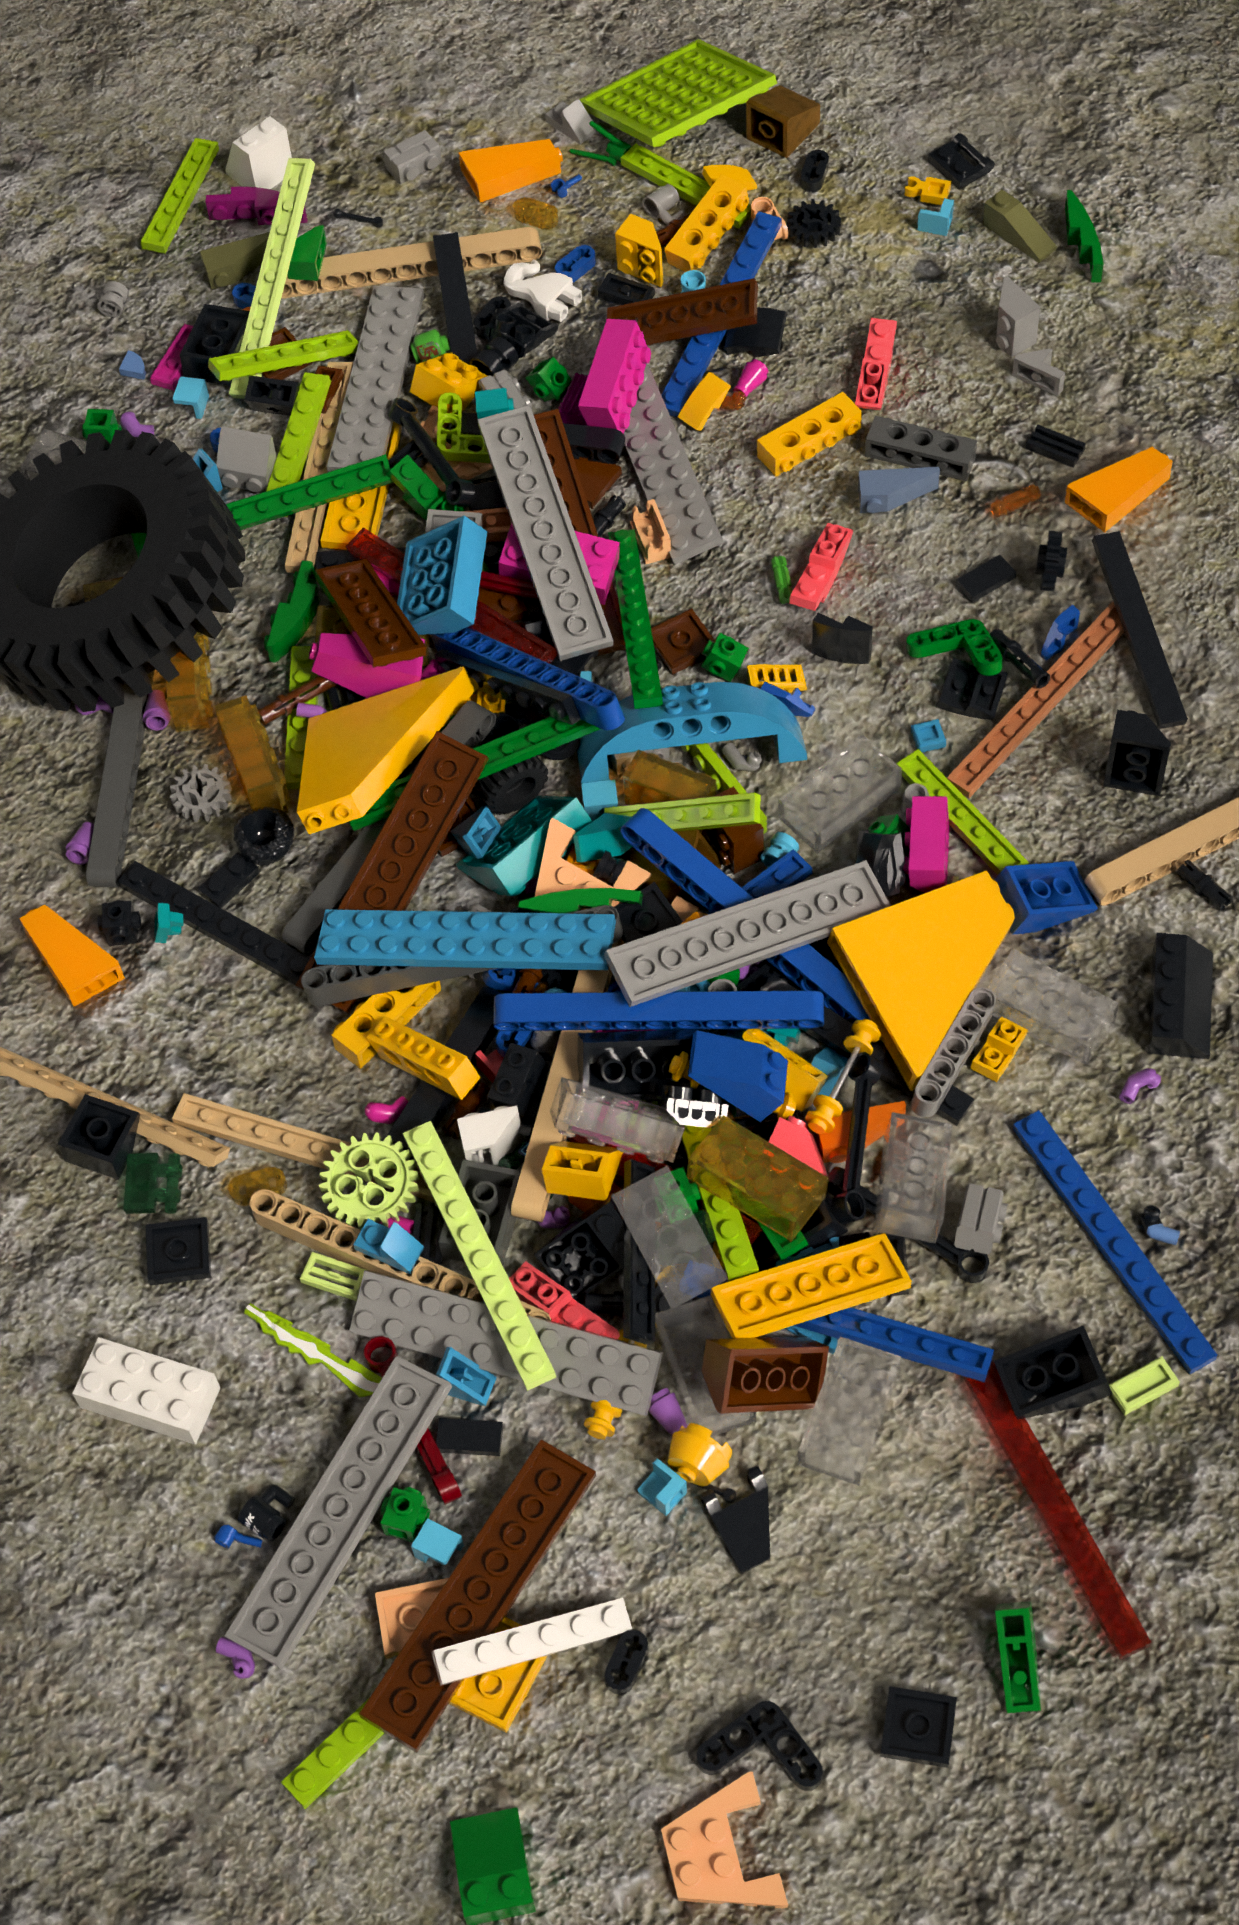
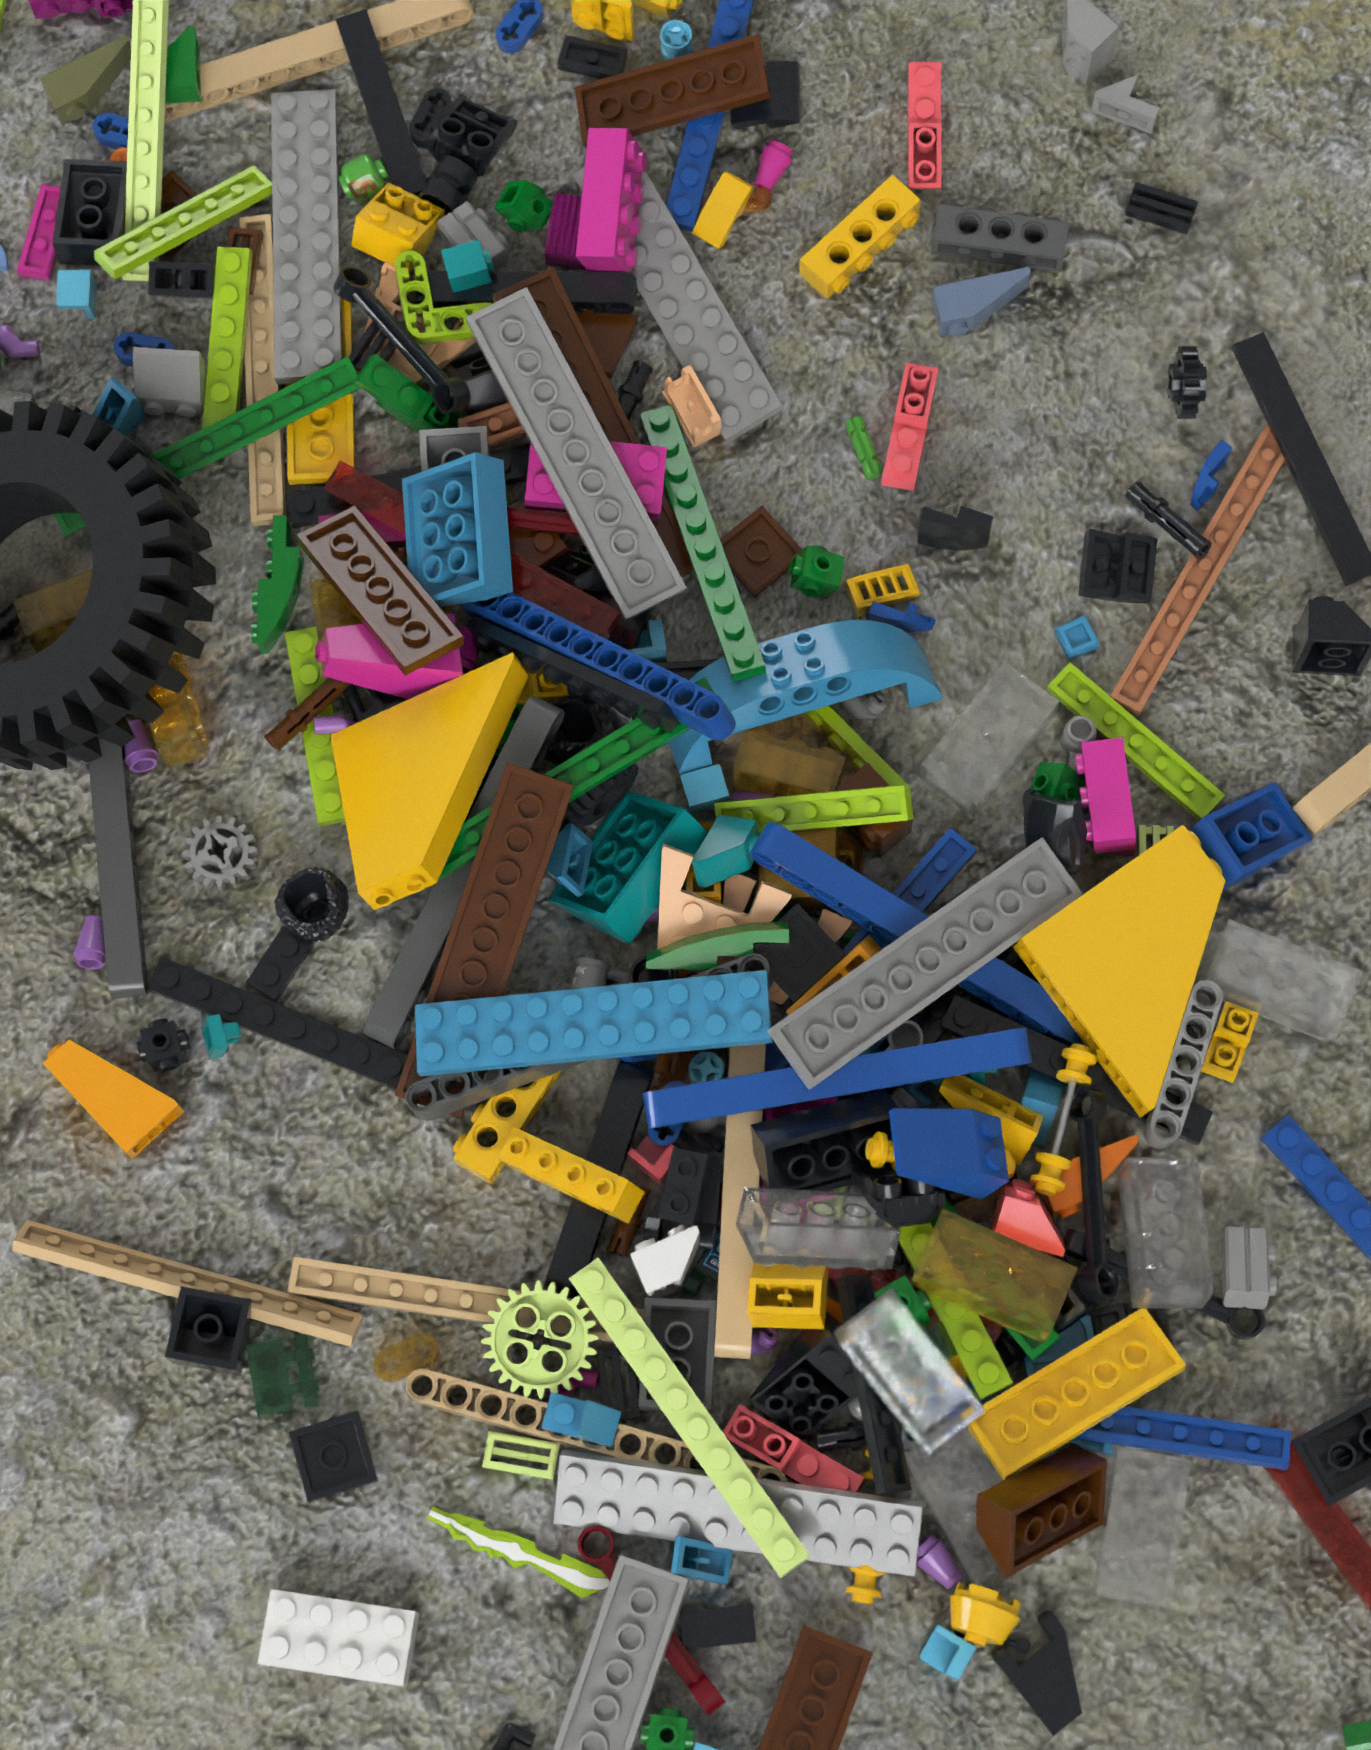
camera: 10 degrees left, 15 degrees up
clear yellow brick [214,695,291,813] -> none
dark pink arm [365,1096,409,1124] -> none
white hips [504,259,582,322] -> none
black wheel [593,850,626,886] -> none
medium azure wheel [760,832,799,867] -> none
green beam [906,619,1003,676] -> none
black tile [956,555,1016,603] -> none
clear orange axle [990,484,1041,517] -> none
light orange slope [1065,447,1173,532] -> none

